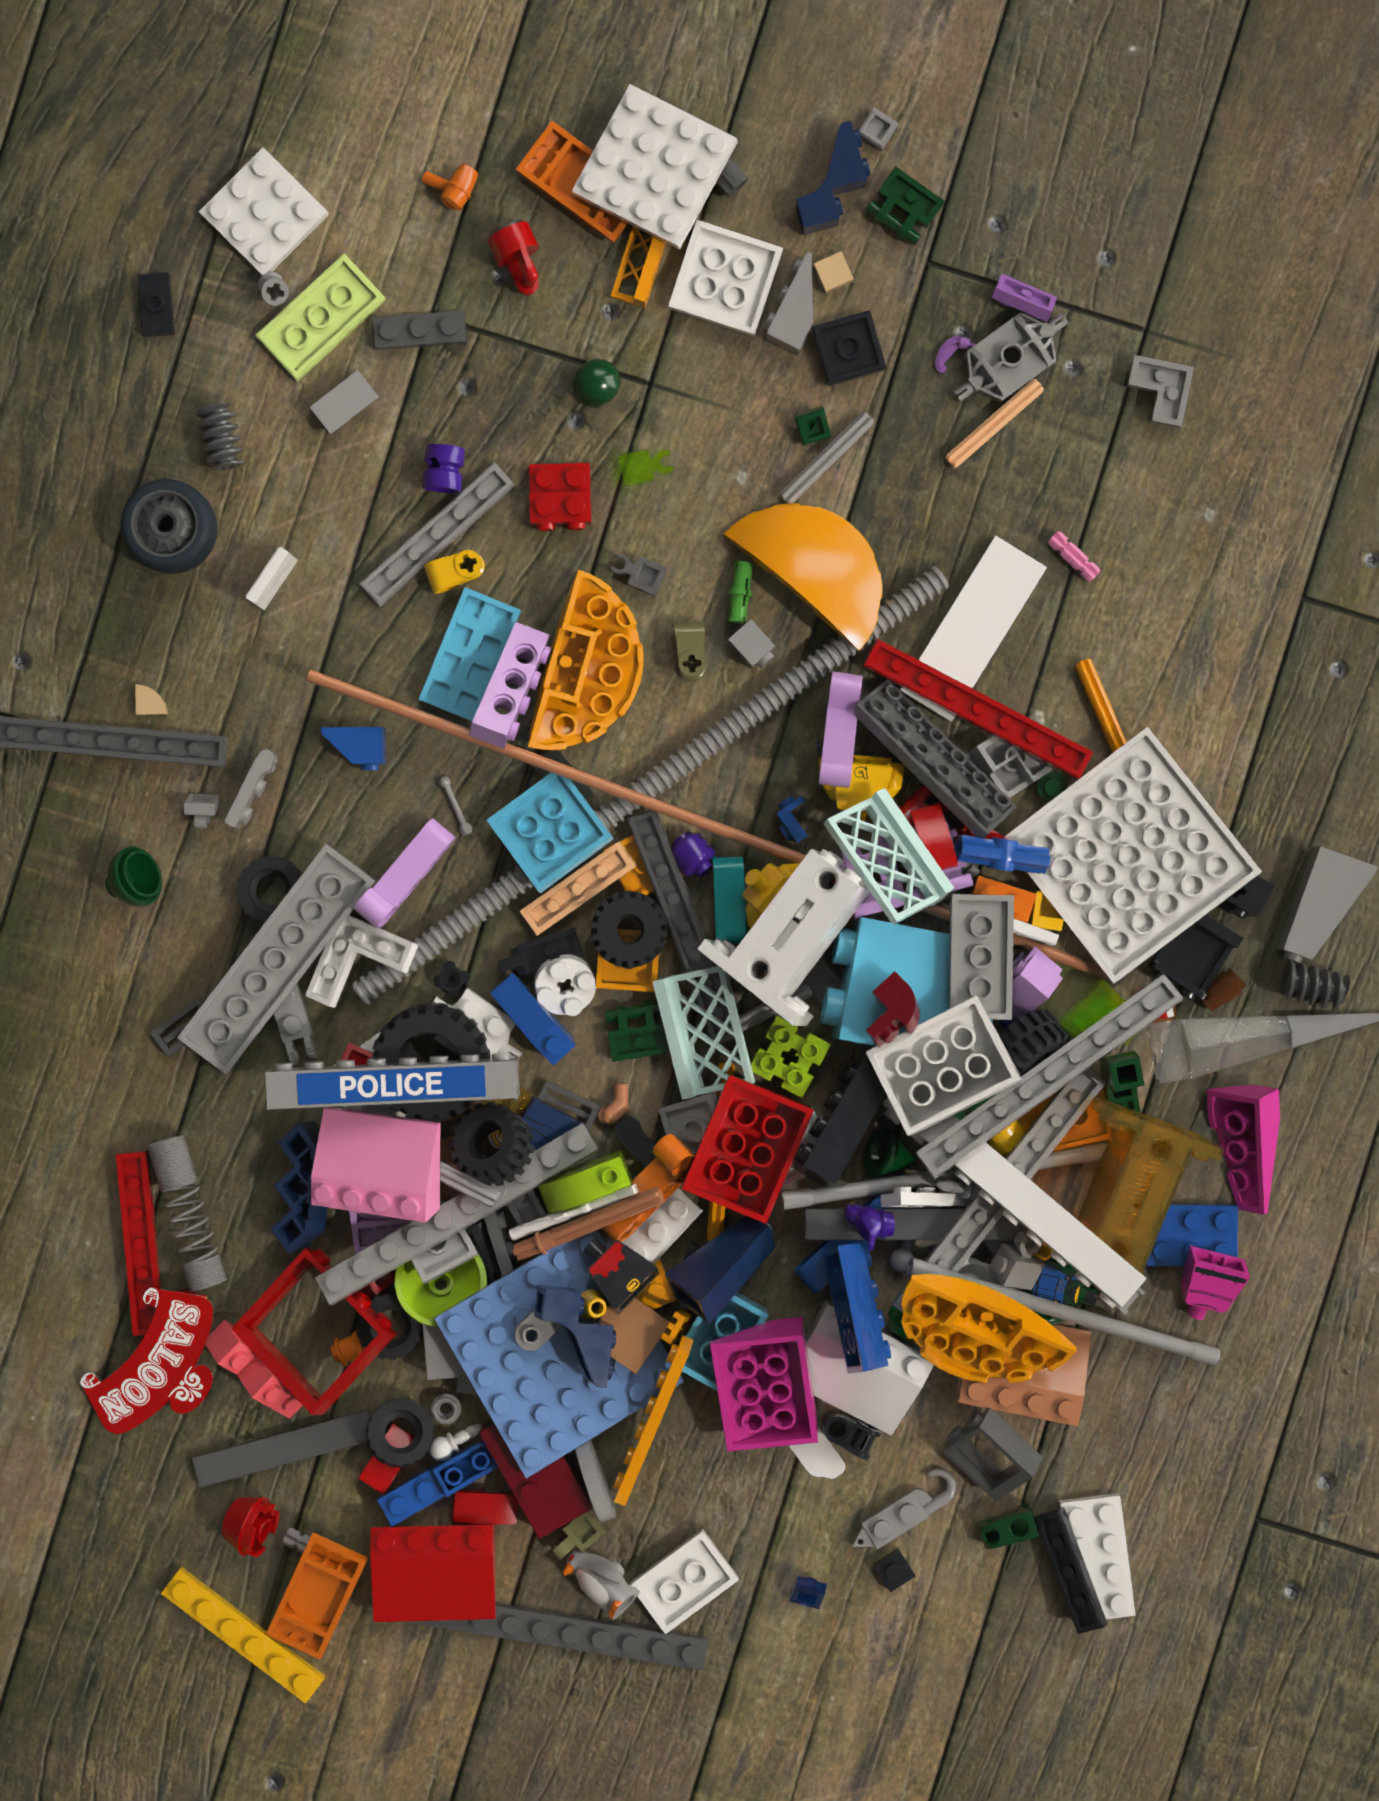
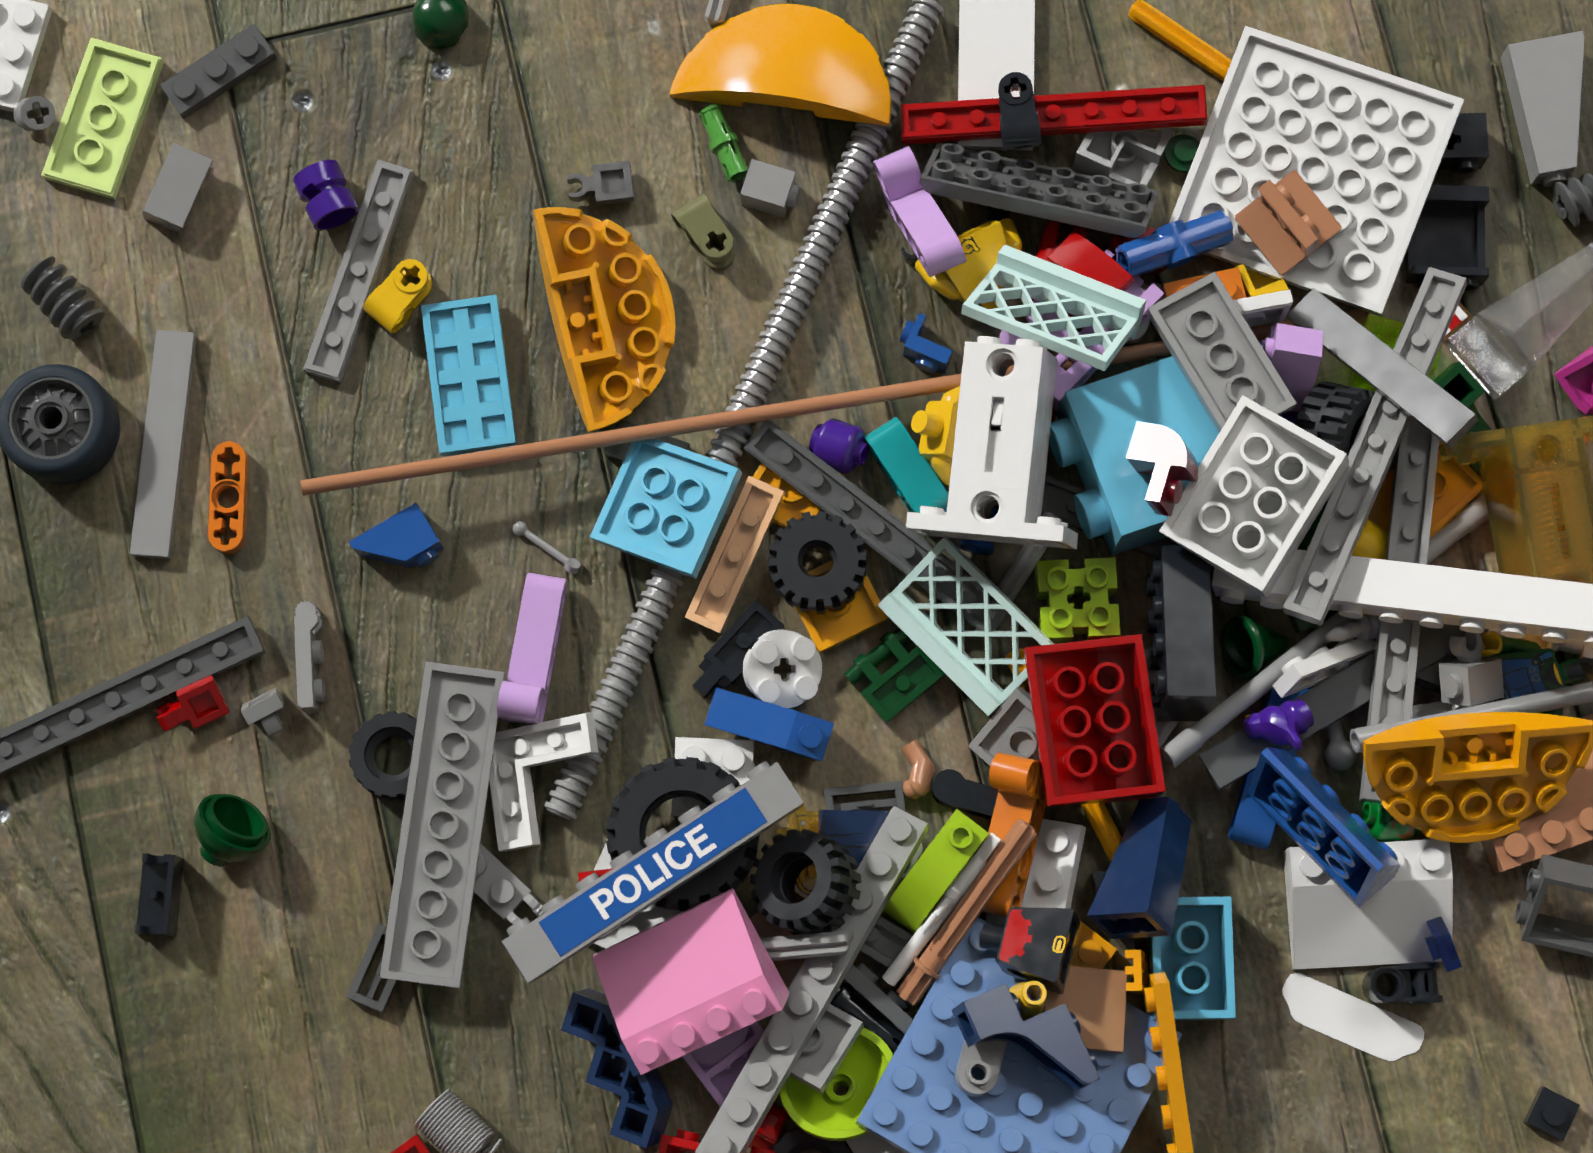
camera: 30 degrees left, 10 degrees down
tan tile [135,684,168,715] -> none
white tile [246,547,298,610] -> none
black plate [434,961,470,997] -> none
lavender brick [470,622,552,749] -> none
red plate [529,463,592,531] -> none
clear neon green plate [618,449,674,487] -> none
dark pink slope [710,1317,818,1452] -> none
light grey plate [853,1469,957,1549] -> none
reddish brown cone [1201,968,1247,1012] -> none
none -> light grey tile [130,330,197,559]
none -> black hinge [135,853,184,937]
none -> red plate [156,675,230,731]
none -> orange beam [208,441,249,554]
none -> black piece [998,72,1042,151]
none -> nougat bracket [1235,170,1341,276]
none -> tile [1286,288,1478,449]
none -> clear blue plate [1424,916,1462,972]

